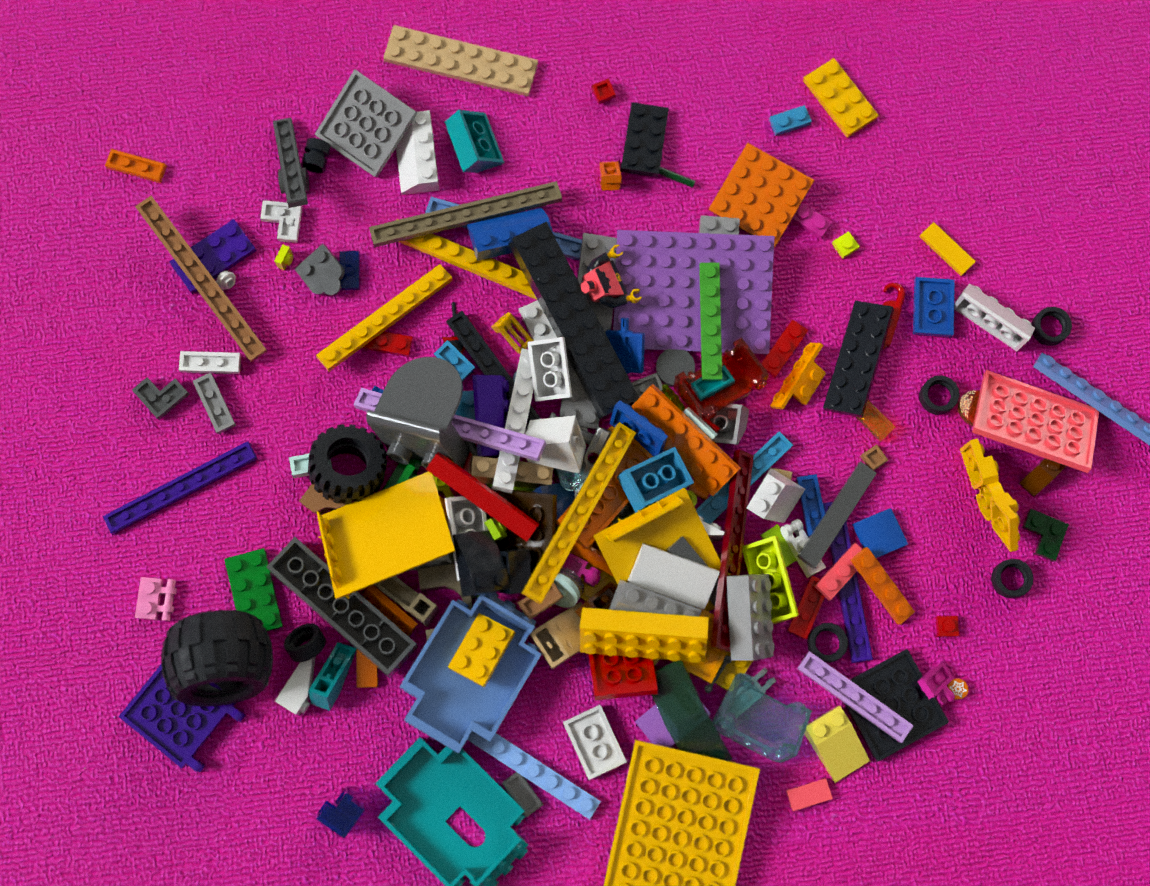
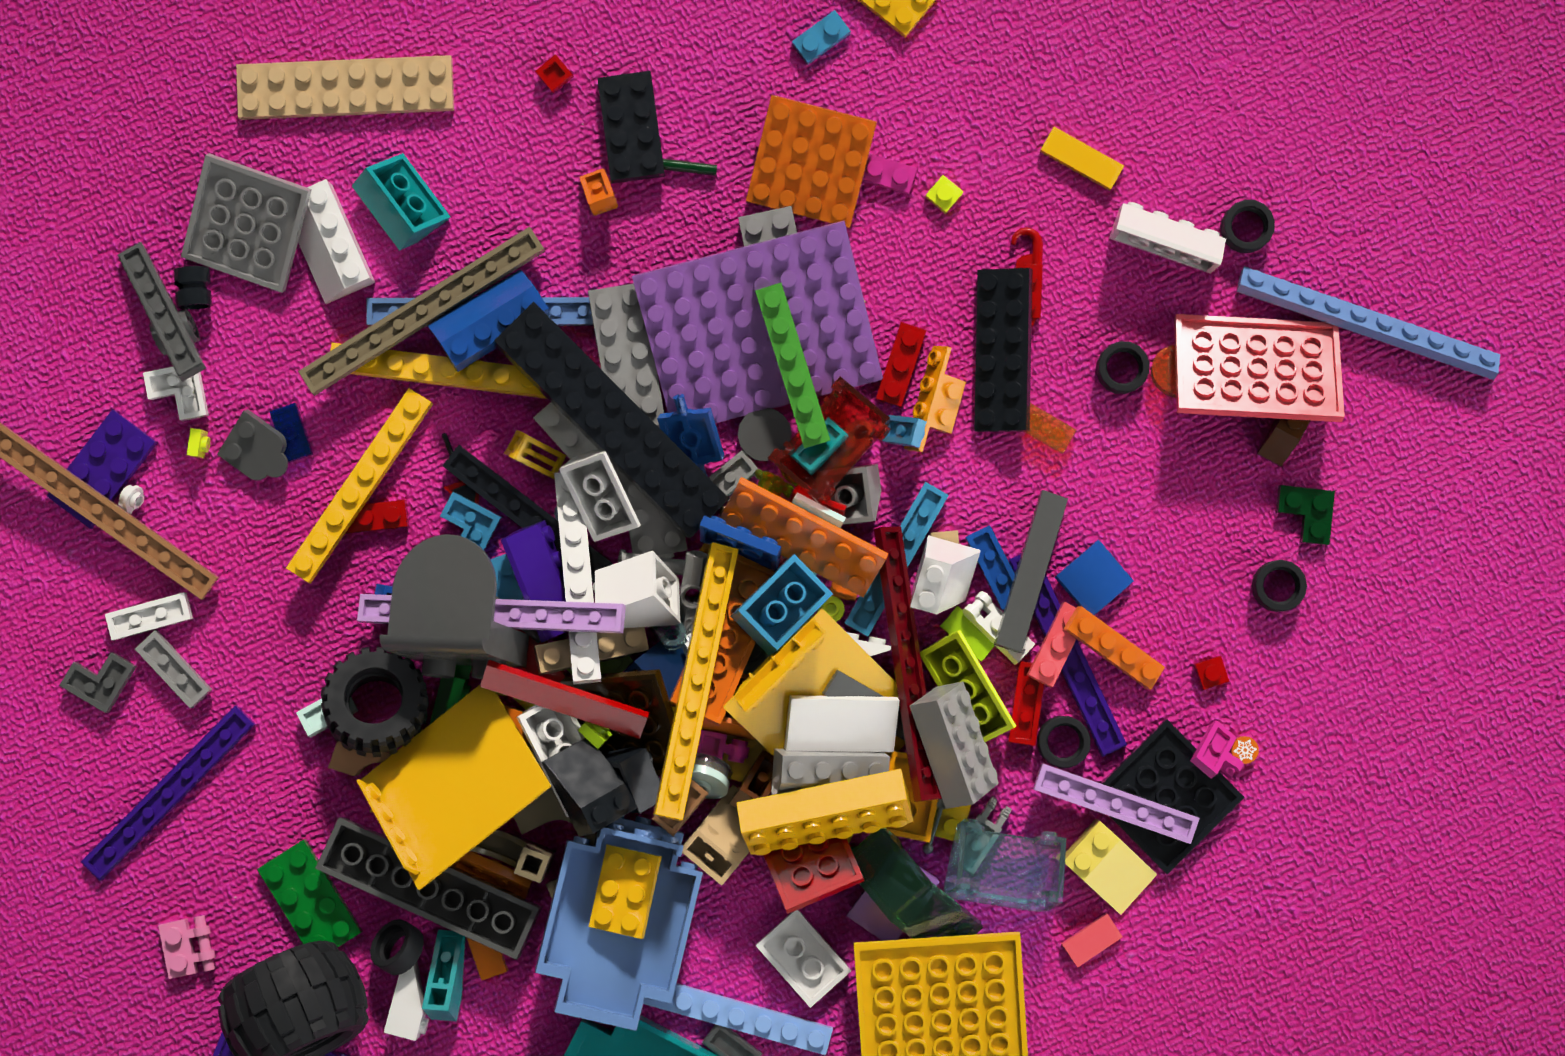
camera: 10 degrees left, 10 degrees up
torso [581,245,642,308] -> none
medium nougat tile [860,444,888,471] -> none
blue plate [913,277,955,337] -> none
yellow plate [960,438,1020,552] -> none
none -> dark azure plate [881,415,927,448]

